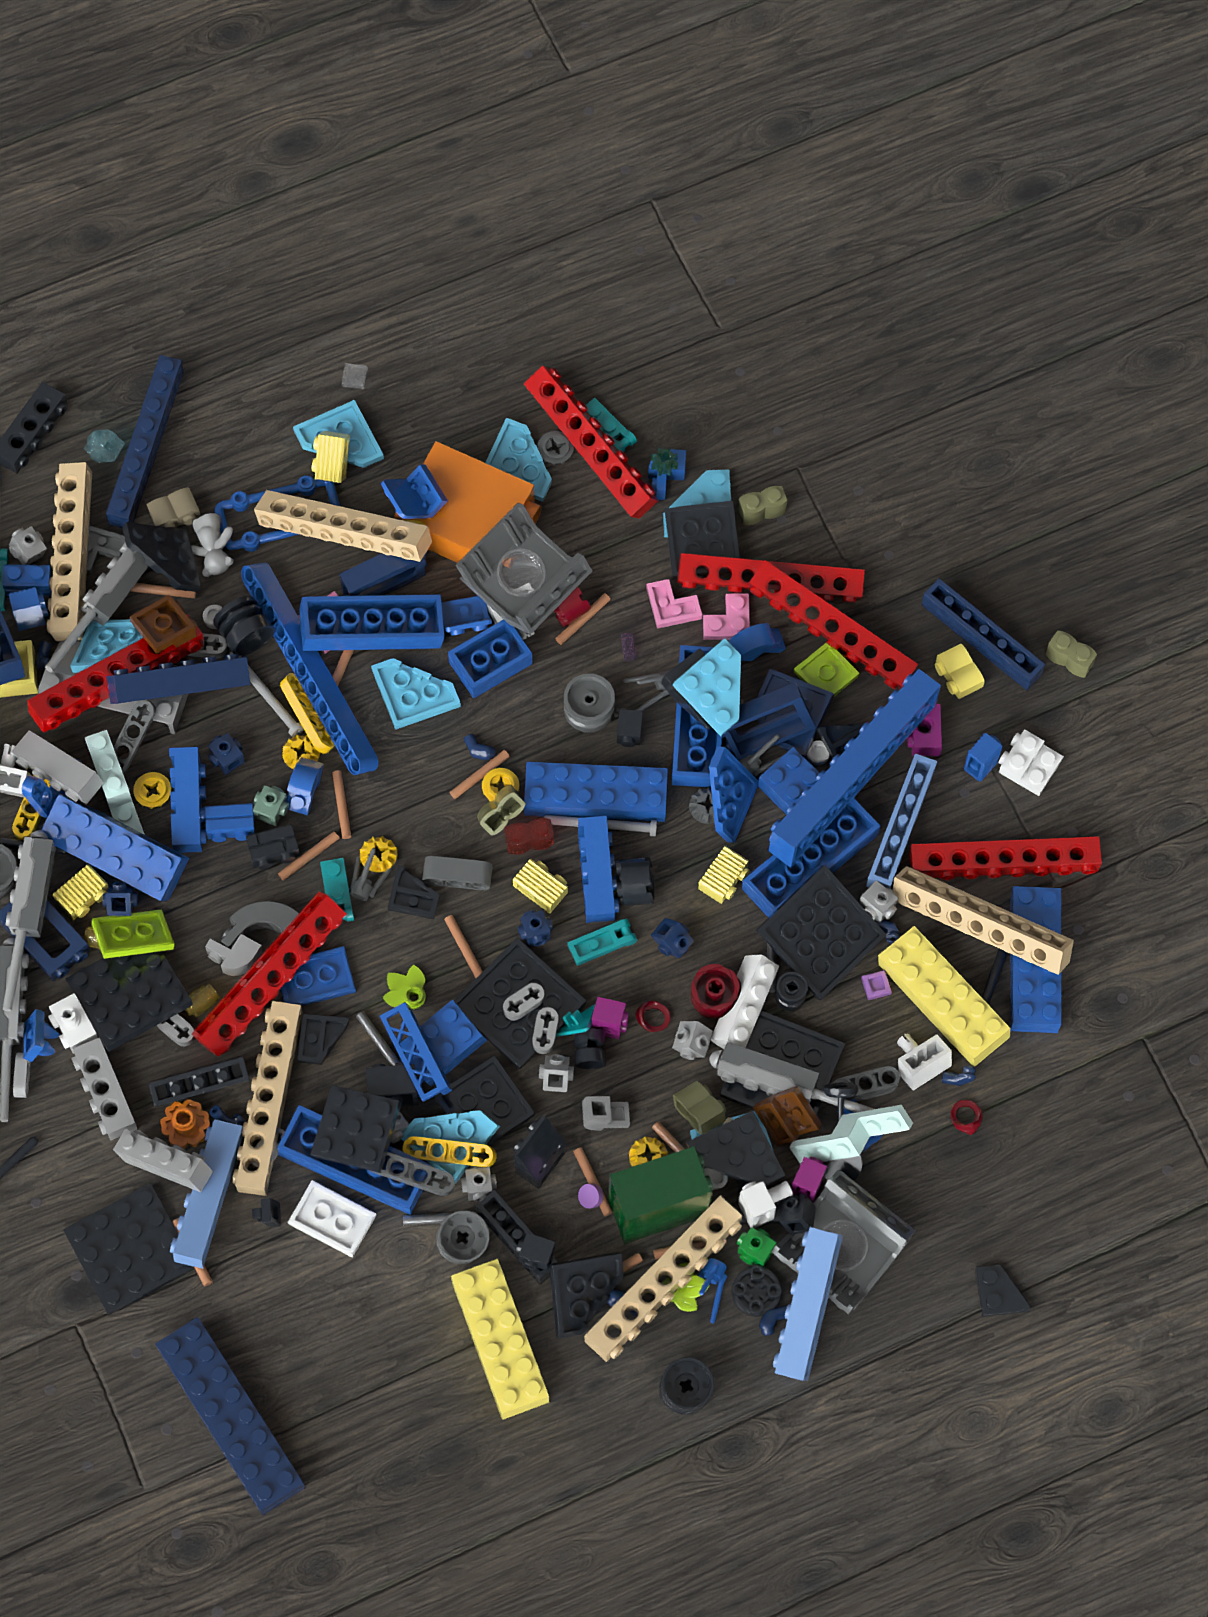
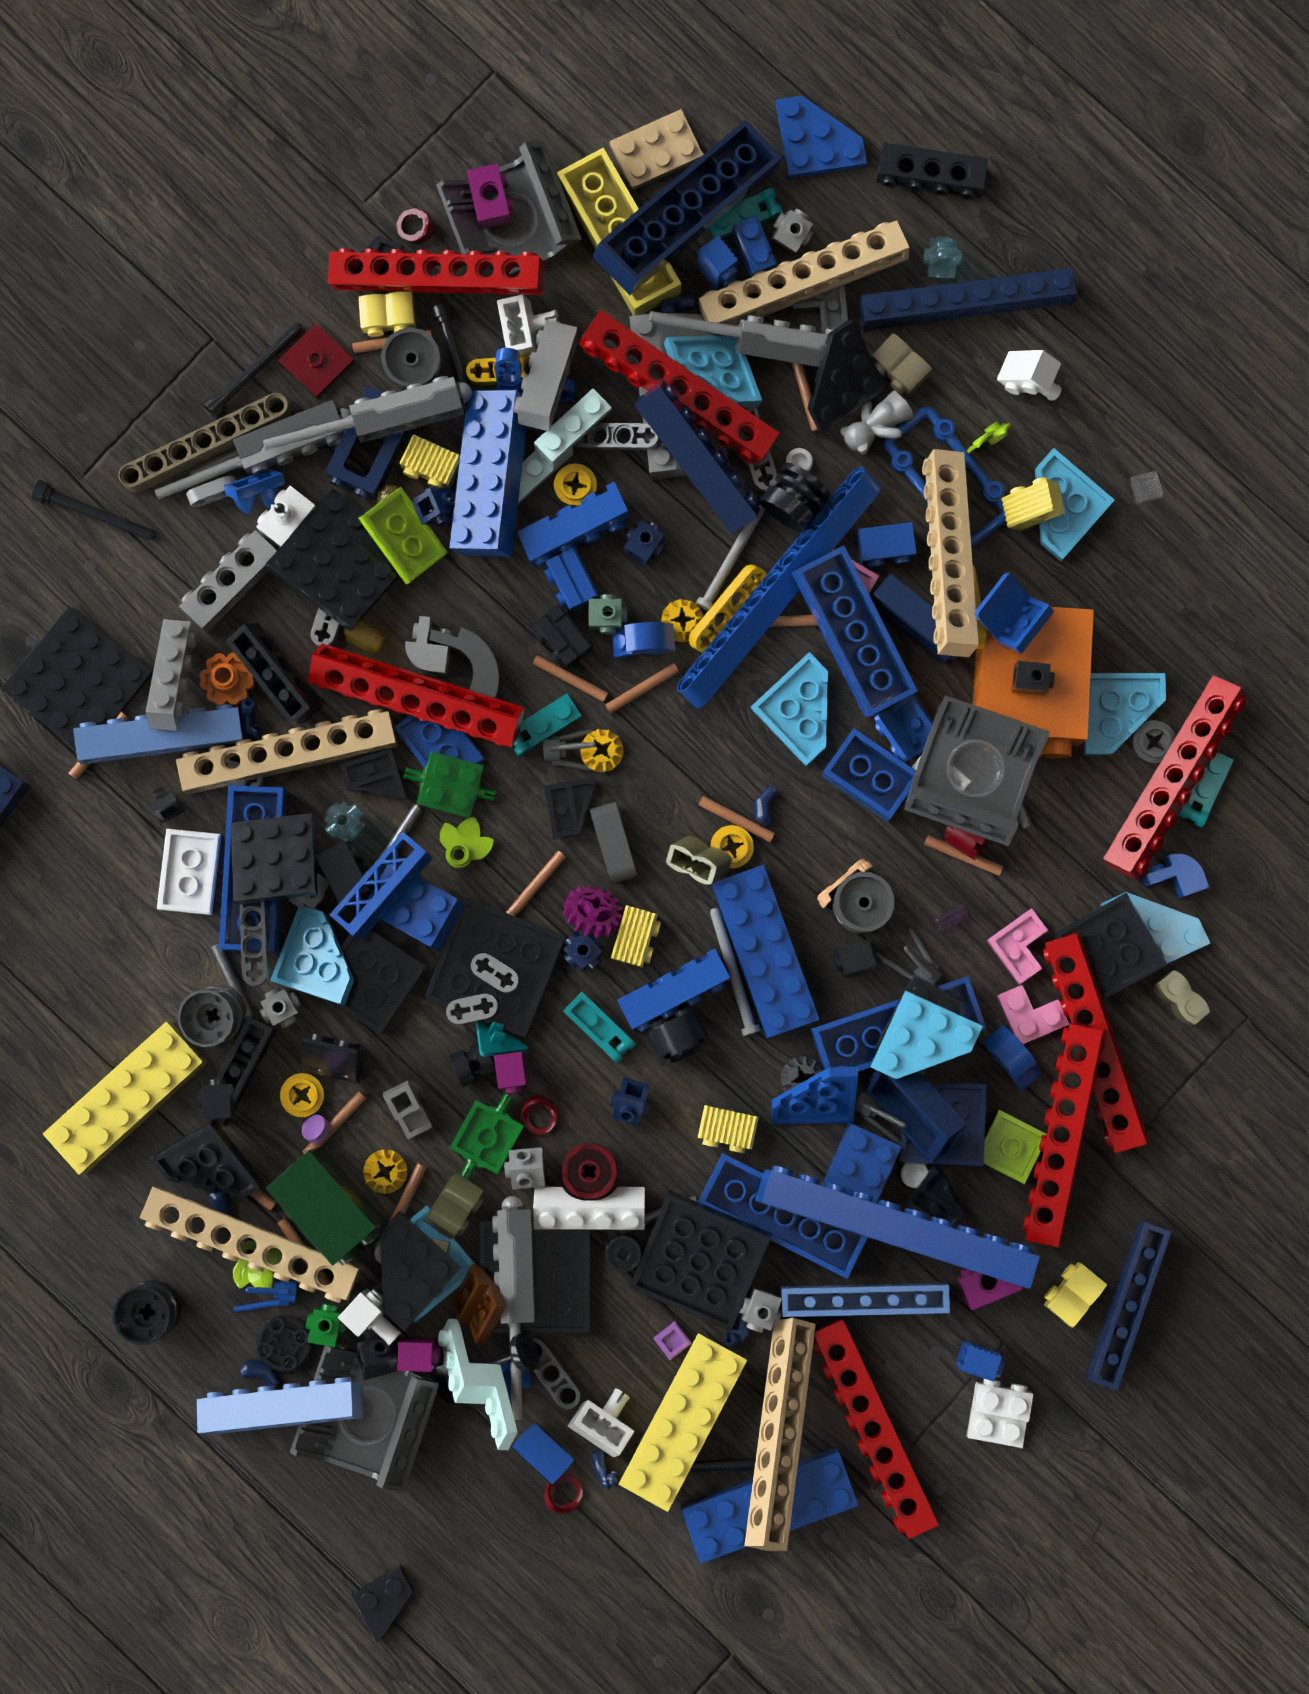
camera: 70 degrees right, 15 degrees up
reddish brown plate [130,595,197,654] -> none
yellow beam [403,1136,496,1167] -> none
clear red brick [504,818,554,855] -> none
light grey brick [539,1054,574,1092] -> none
clear green gear [651,447,678,476] -> none
olive brick [1046,631,1097,678] -> none
none -> yellow gear [280,1073,324,1117]
none -> clear light blue brick [324,802,365,842]
none -> green plate [404,751,496,818]
none -> green plate [450,1093,524,1181]
none -> blue slope [512,1422,574,1484]
none -> magenta gear [563,884,623,939]
none -> light nougat piece [817,858,873,909]
none -> blue brick [857,522,917,569]
none -> lime plate [967,421,1012,453]
none -> white brick [997,350,1061,401]
none -> black brick [1012,660,1055,695]

